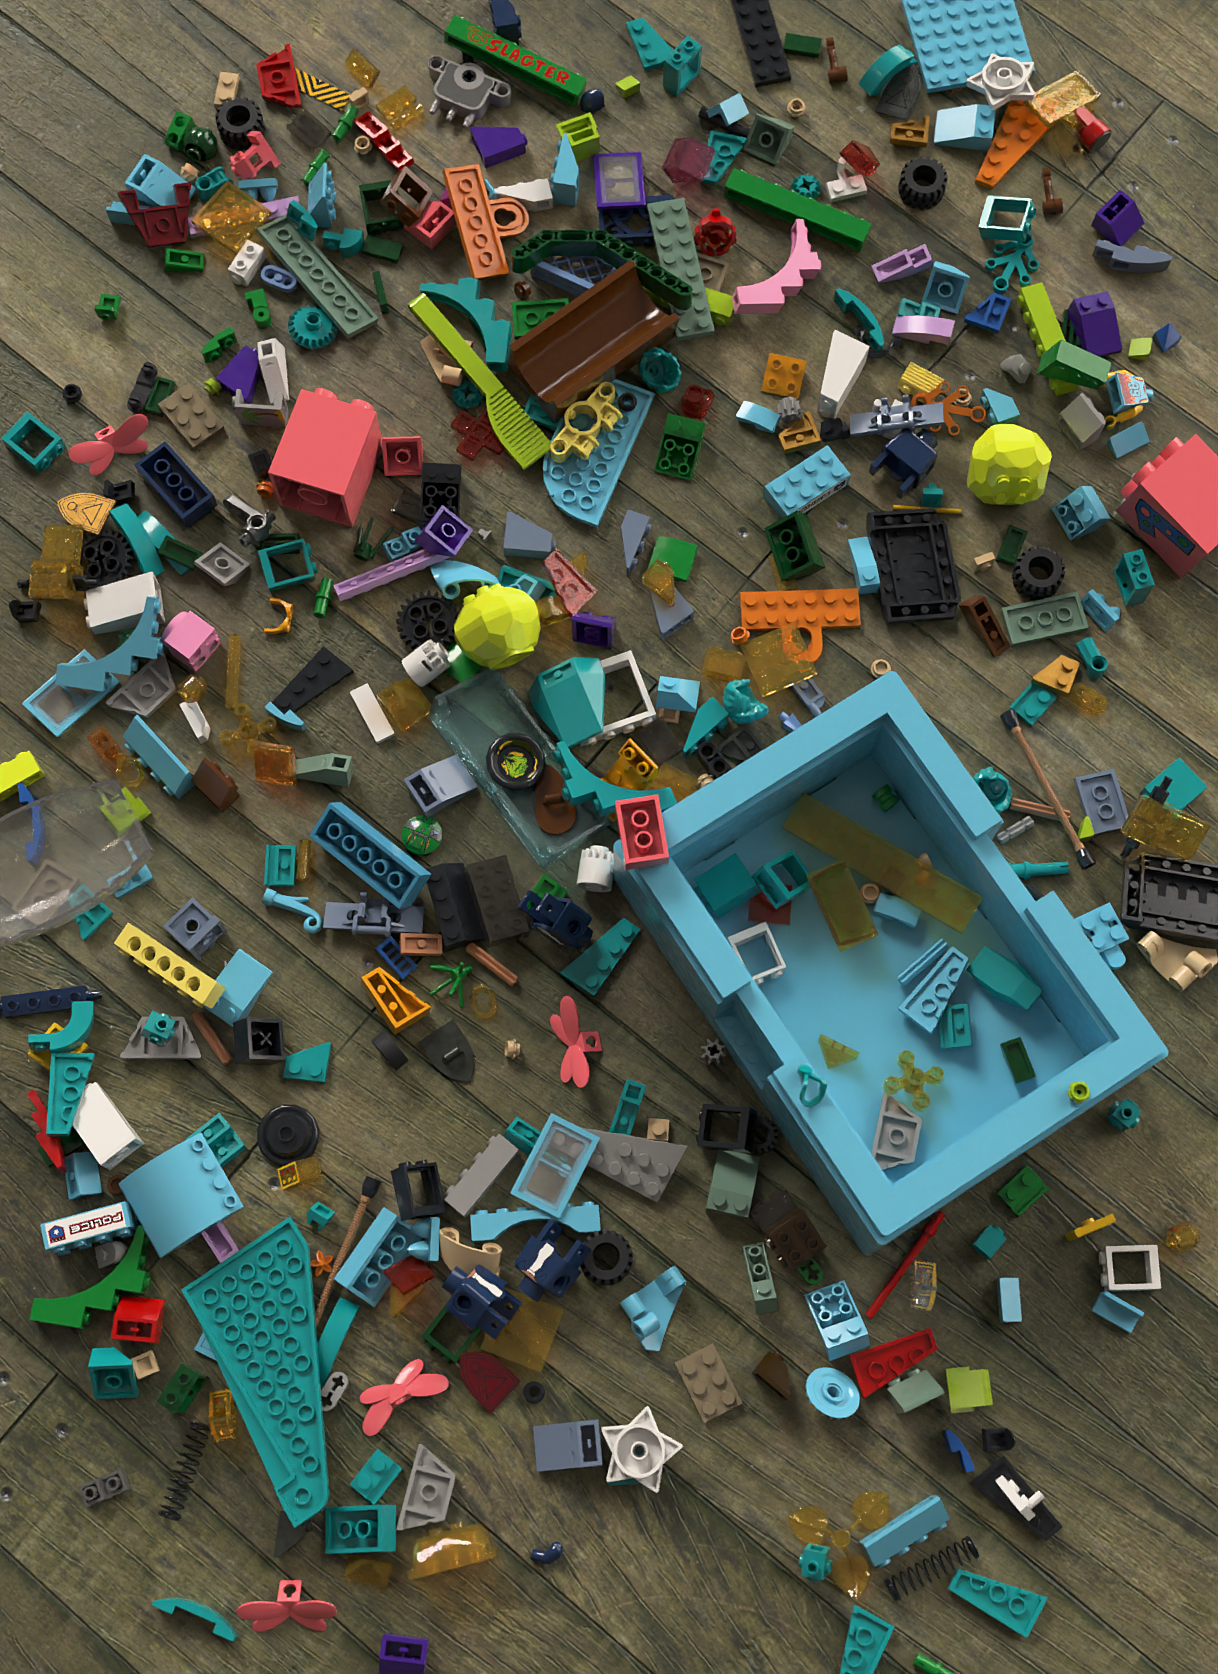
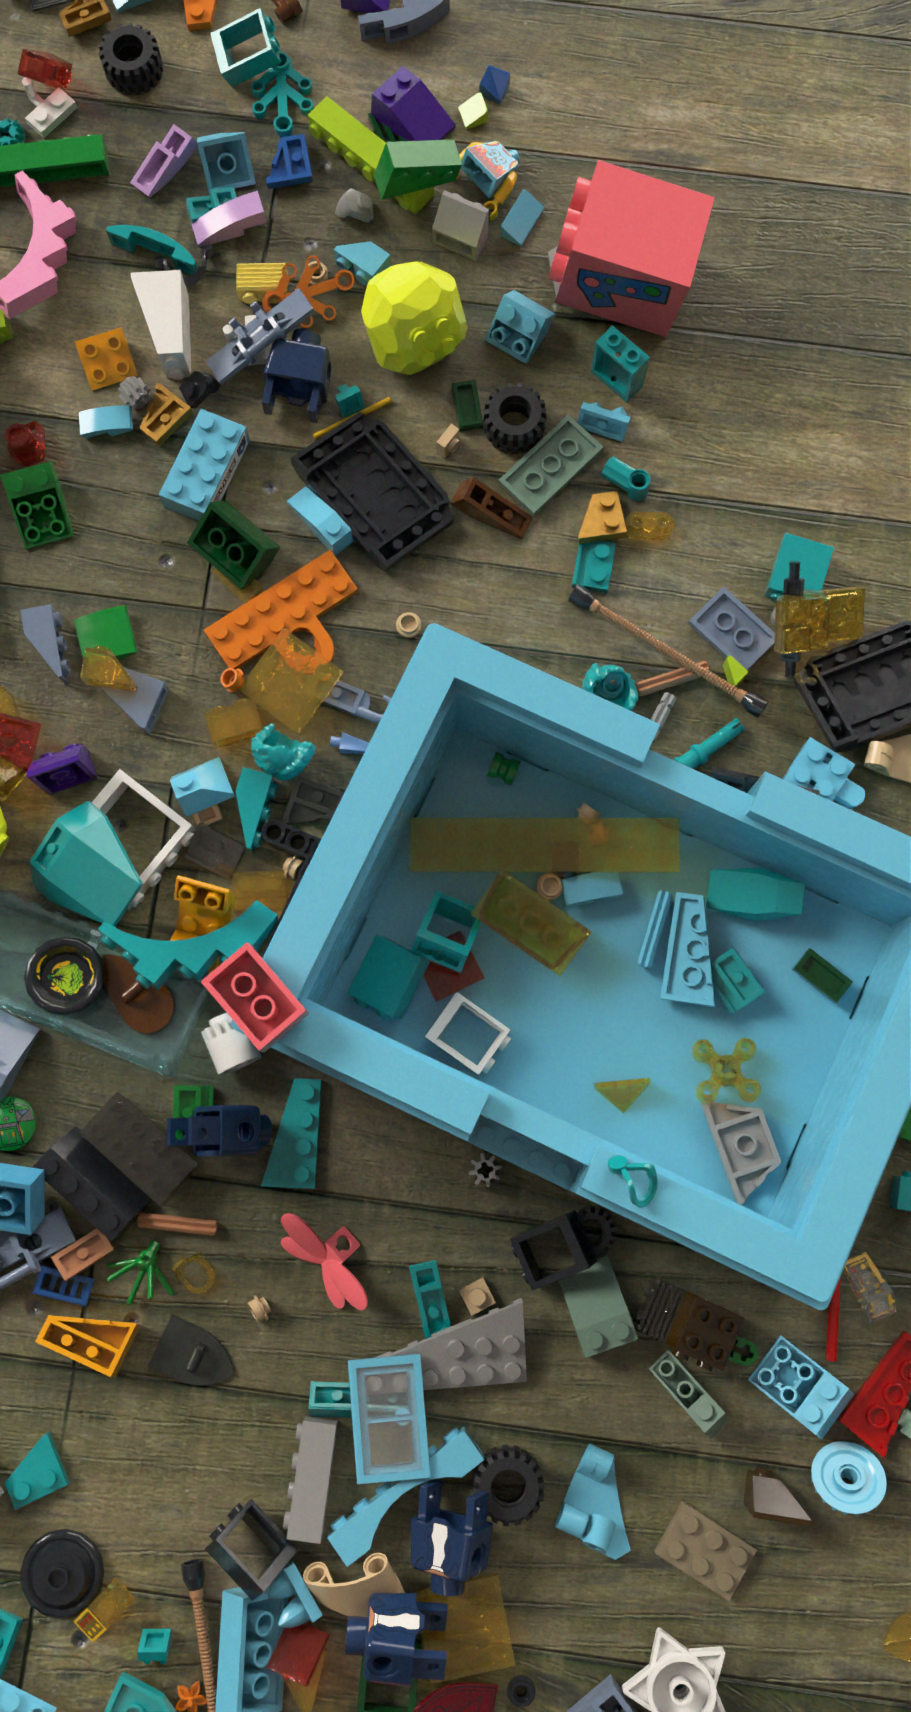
camera: 30 degrees left, 5 degrees up
black tyre [371,1031,409,1071] -> none

